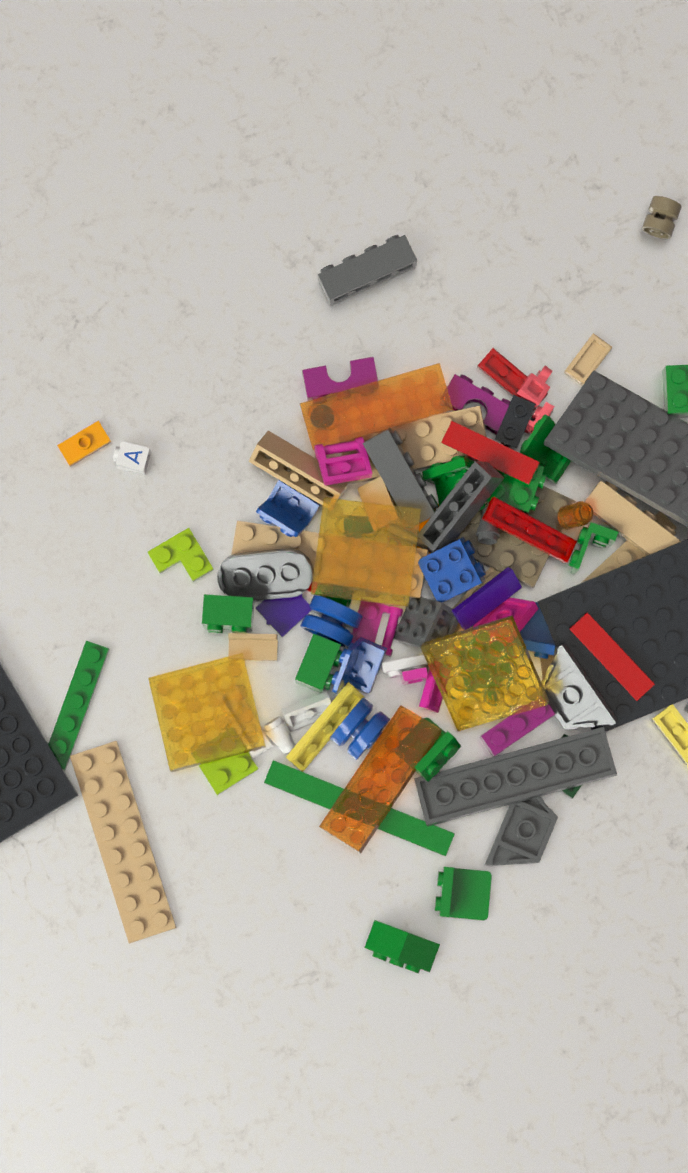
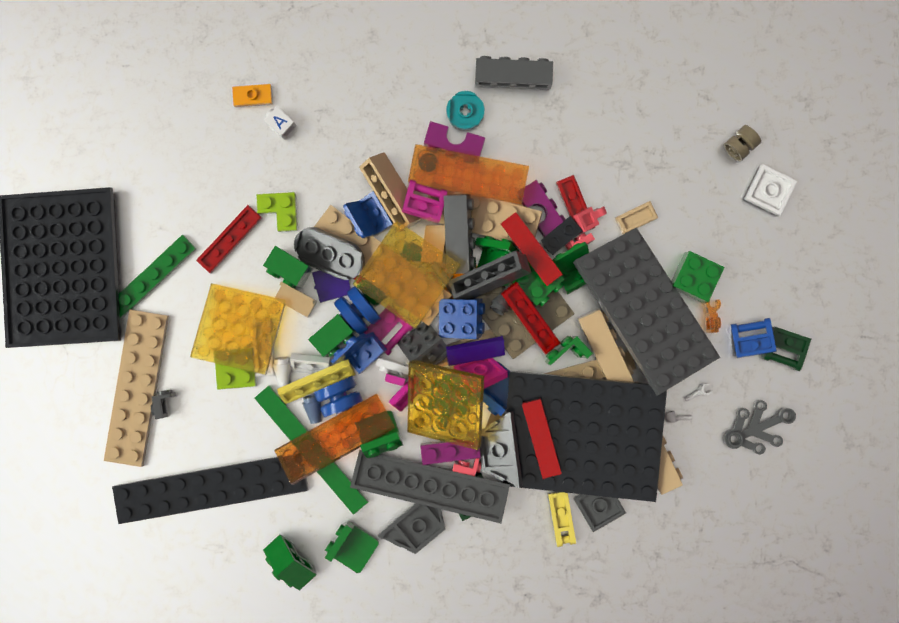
camera: 30 degrees right, 5 degrees up
clear orange brick [558,501,594,529] -> none
none -> black plate [112,453,309,524]
none -> dark grey bracket [151,390,176,419]
none -> red tile [196,205,263,274]
none -> sand blue cone [302,394,322,424]
none -> teal plate [446,91,485,130]
none -> coral bracket [452,458,482,476]

